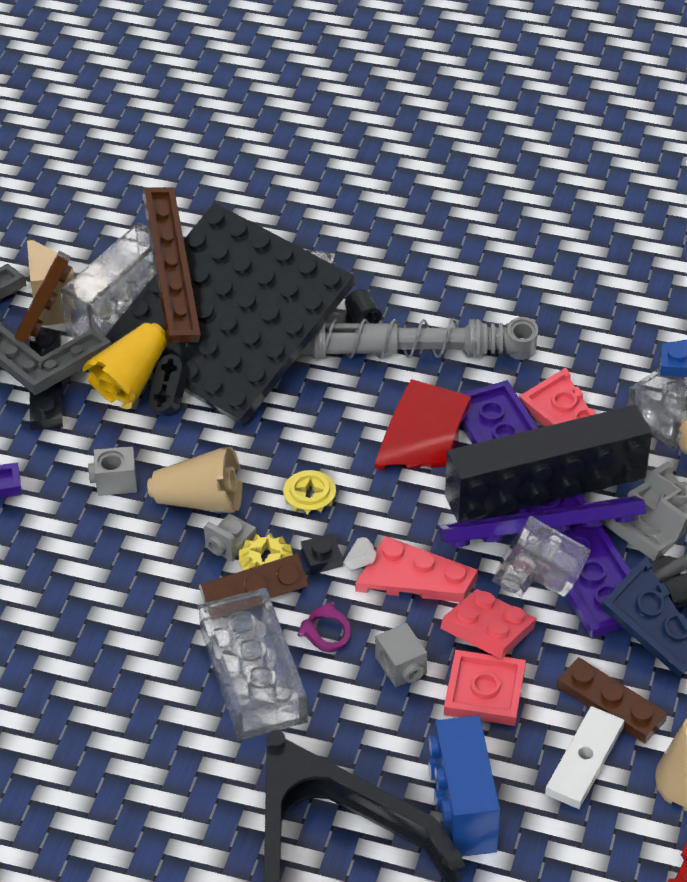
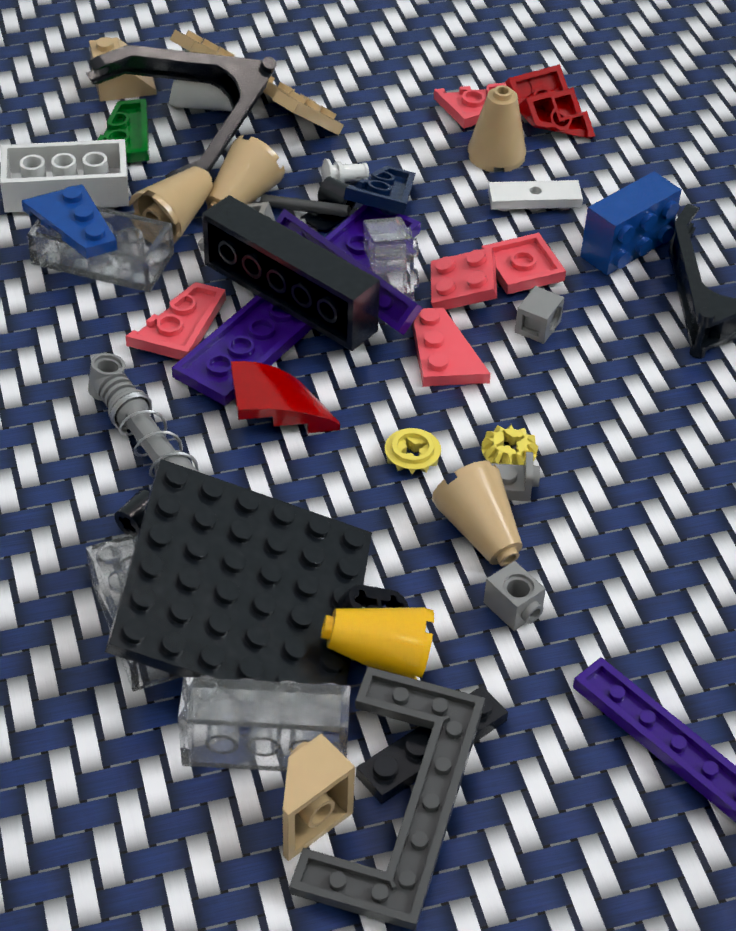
camera: 125 degrees left, 0 degrees up
reddish brown plate [14,250,72,343] -> none
reddish brown plate [143,187,201,343] -> none
clear brick [198,588,308,741] -> none
reddish brown plate [199,553,308,618] -> none
magenta piece [297,601,351,652] -> none
black plate [301,533,343,575] -> none
white tile [343,537,376,570] -> none
reddish brown plate [557,657,667,744] -> none

